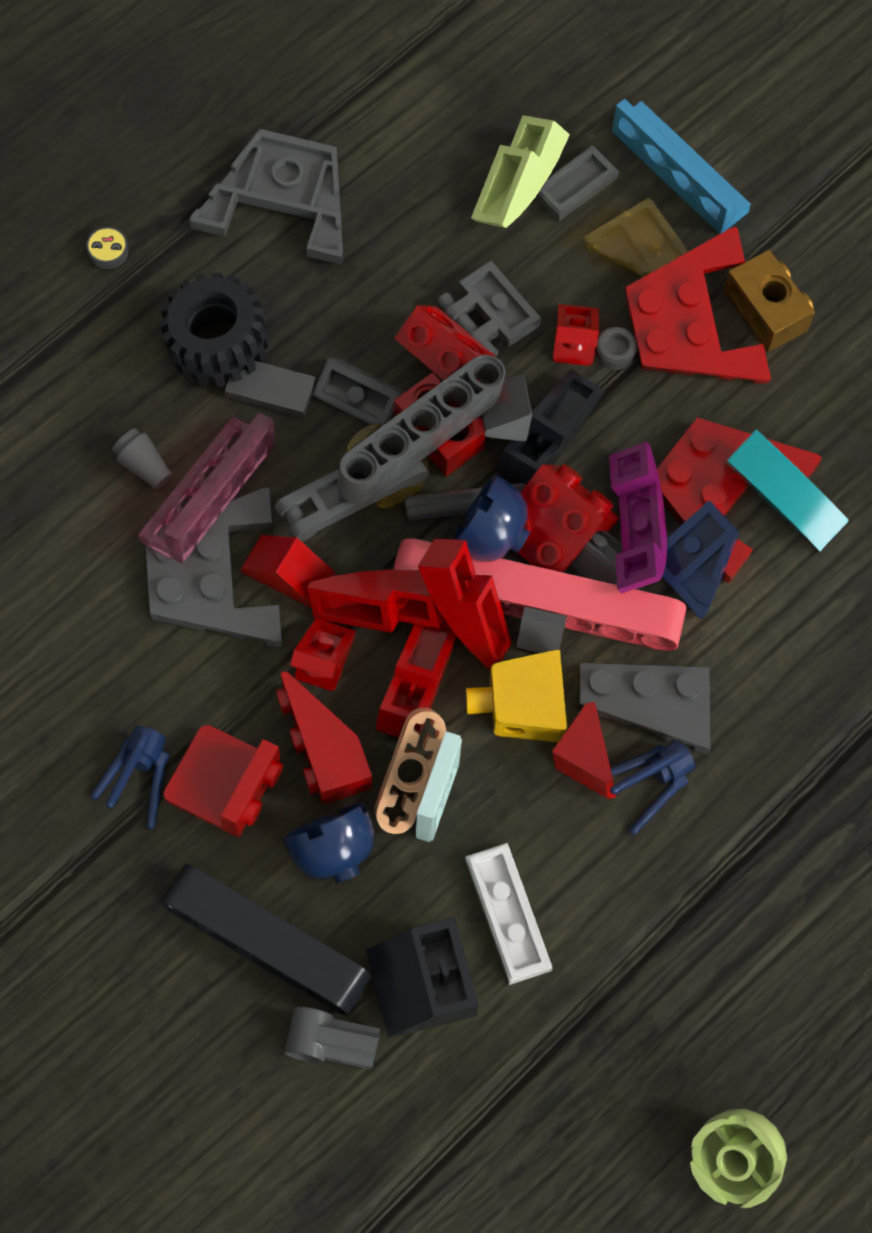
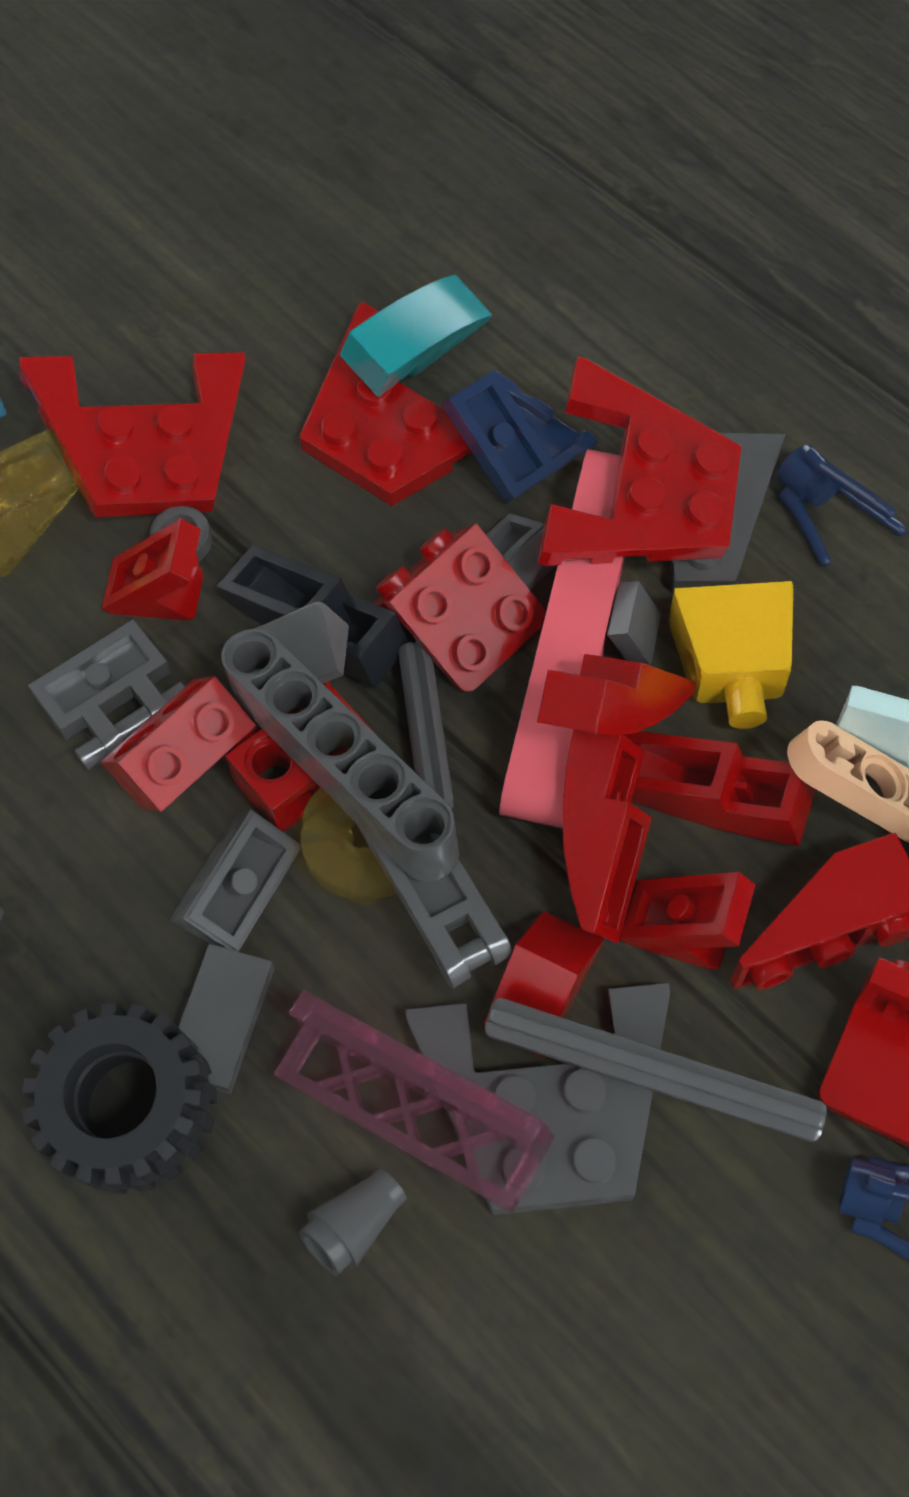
camera: 85 degrees left, 5 degrees down
dark blue cylinder [452,474,530,562] -> none
red slope [552,701,616,799] -> none
magenta slope [609,442,667,594] -> none
pearl gold brick [723,249,815,353] -> none
none -> dark grey axle [485,998,827,1142]
none -> red wing [538,356,742,566]

